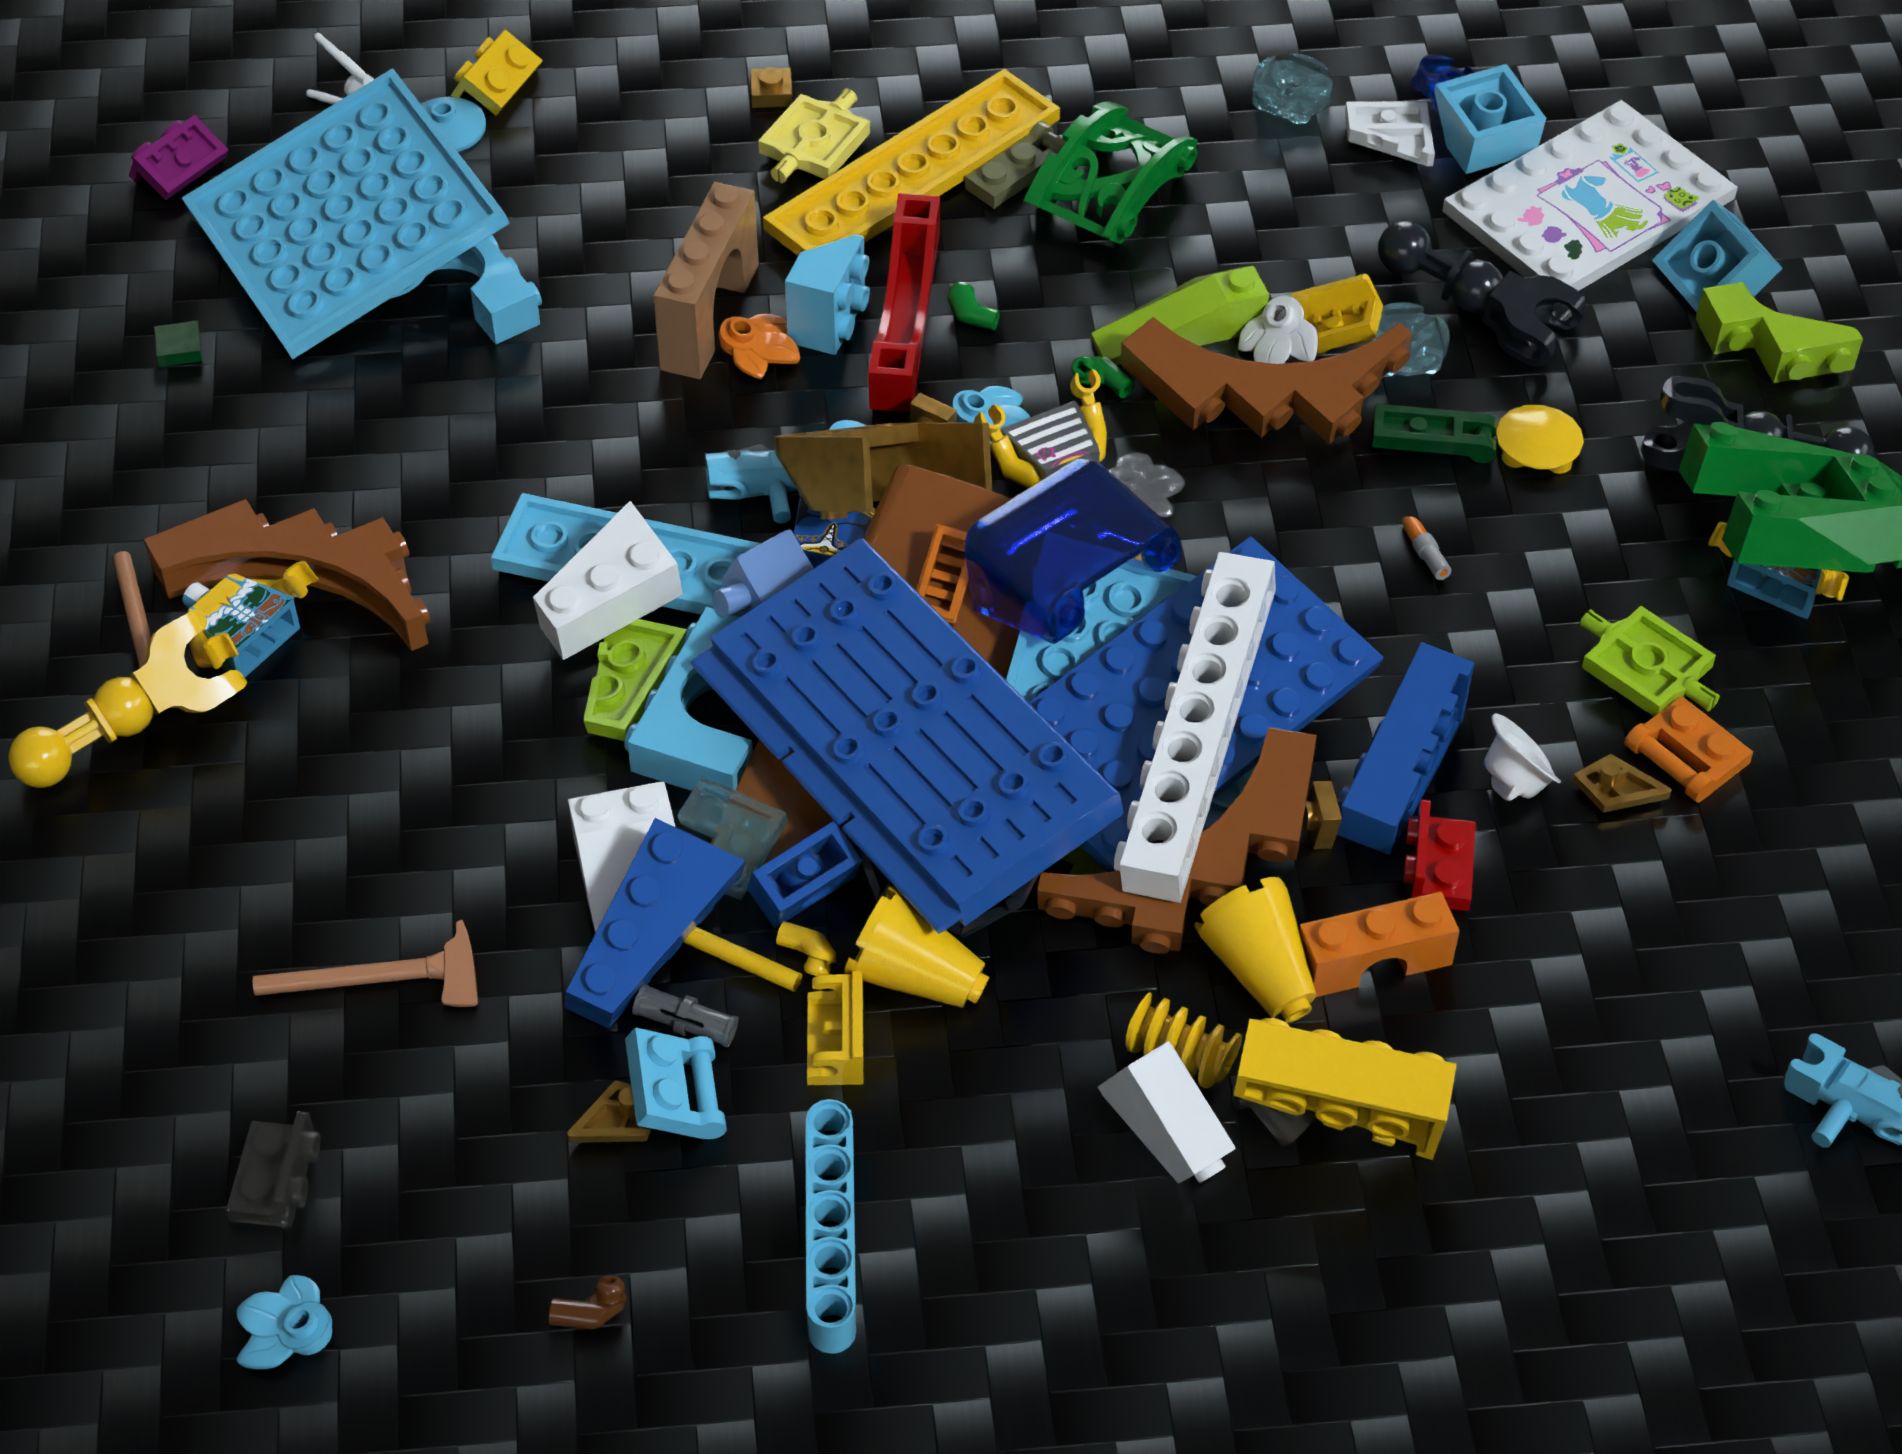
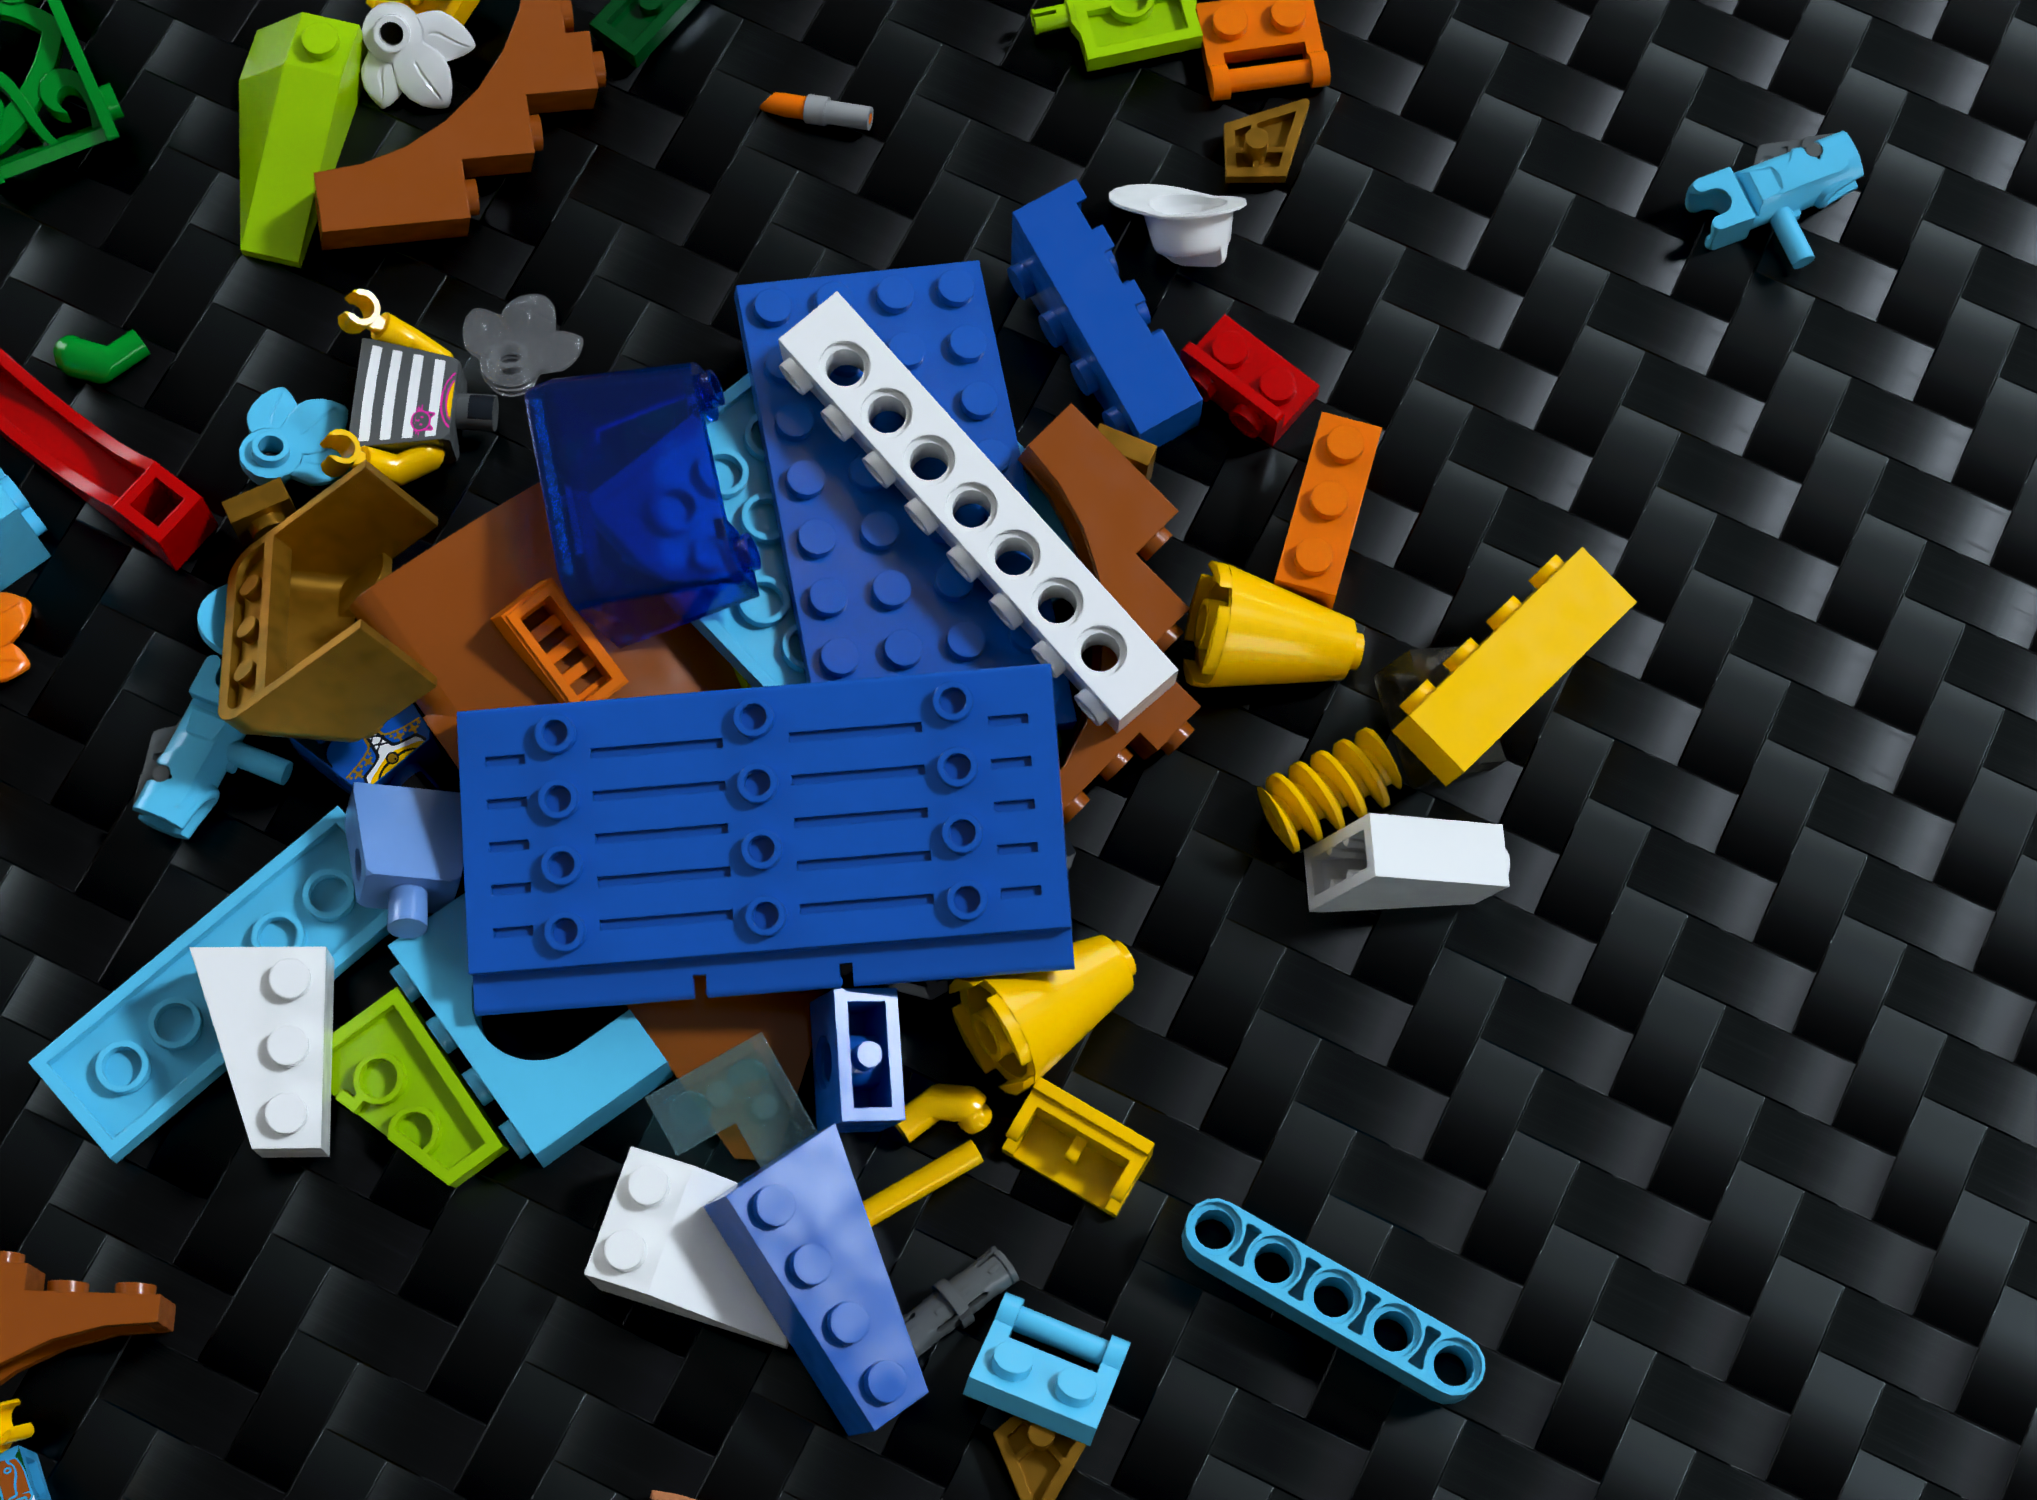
camera: 60 degrees left, 20 degrees up
green arm [1071,356,1135,398] -> none

